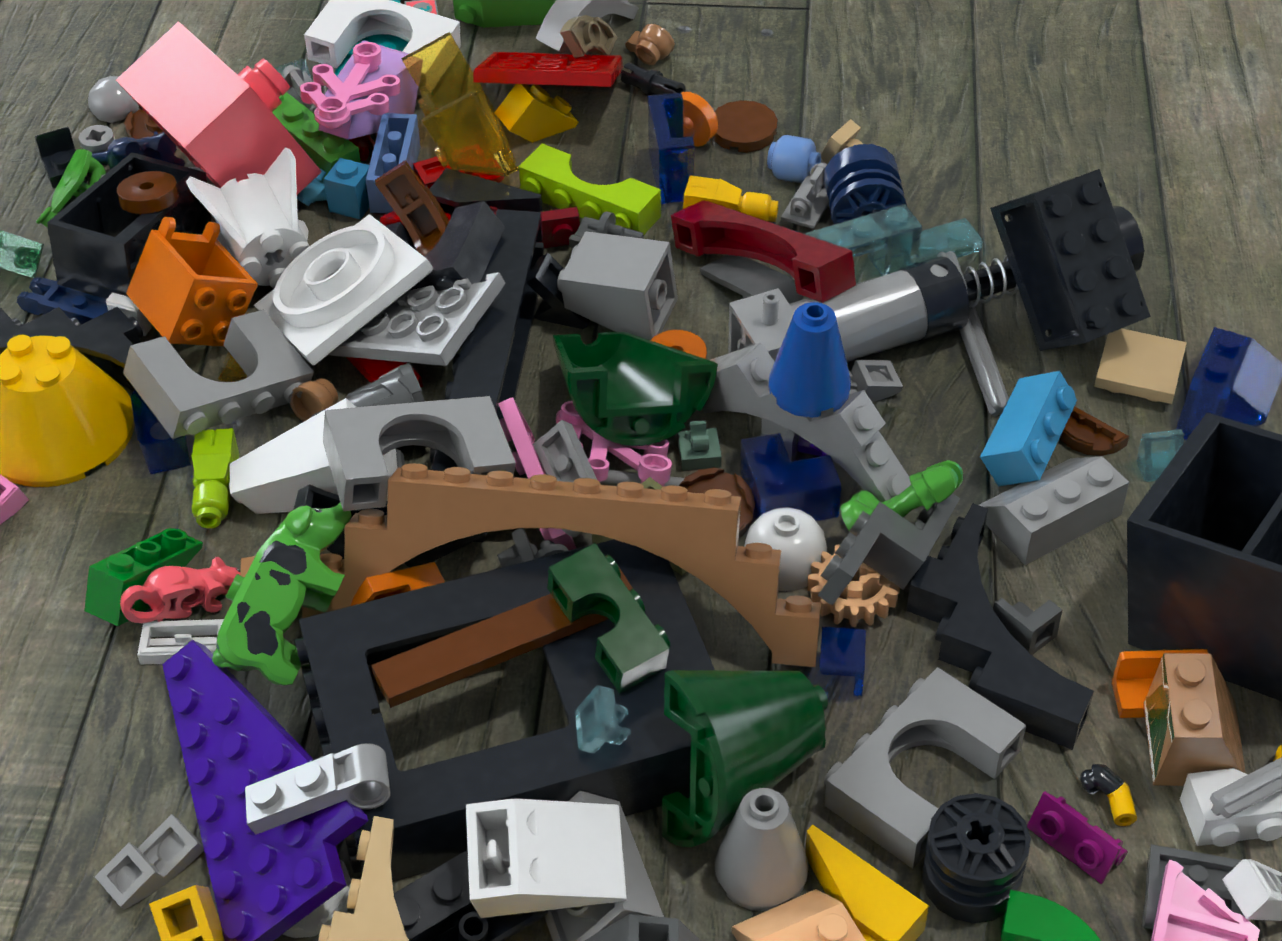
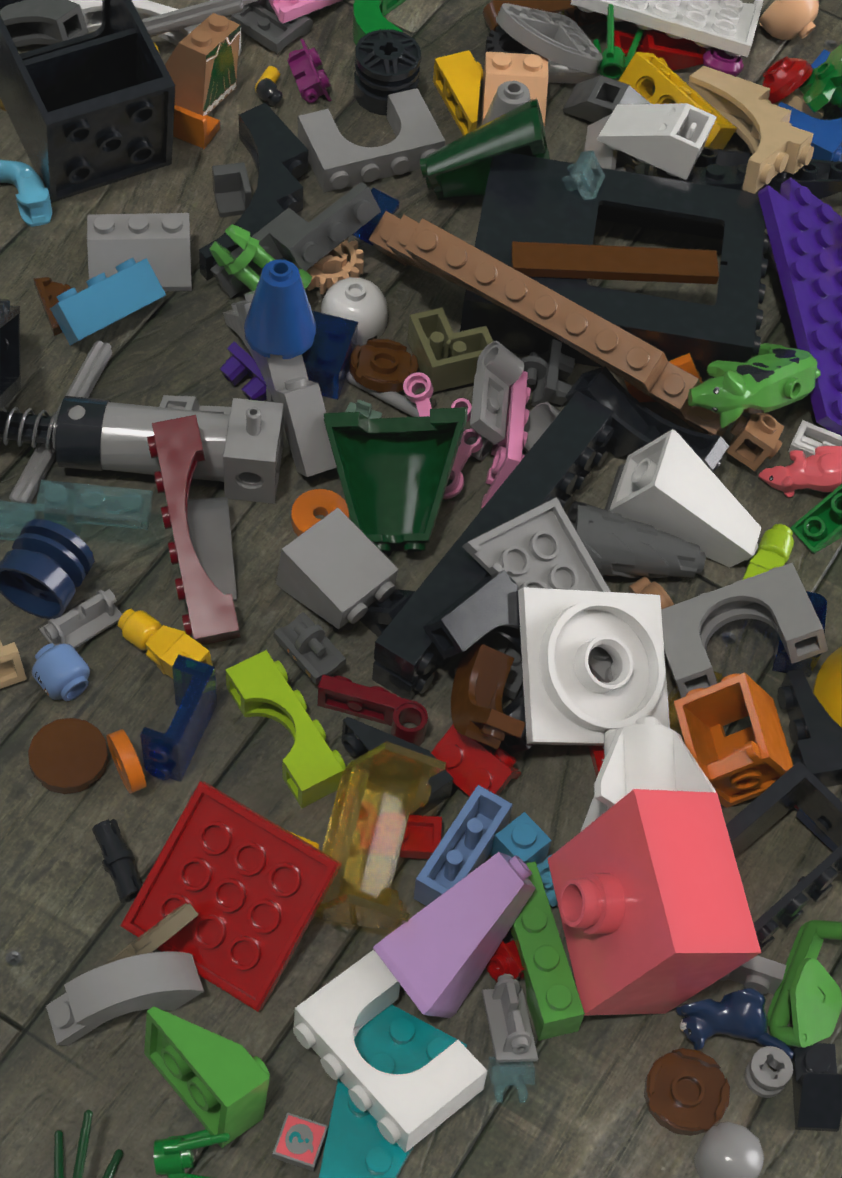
camera: 160 degrees left, 10 degrees up
reddish brown piece [117,171,179,214] -> none
light grey plate [245,744,390,835] -> none
bright pink plant [300,42,401,129] -> none
light grey arch [323,396,516,511] -> none
dark green arch [547,543,670,694] -> none
medium nougat piece [625,24,675,65] -> none
clear light blue slope [1136,429,1184,482] -> none

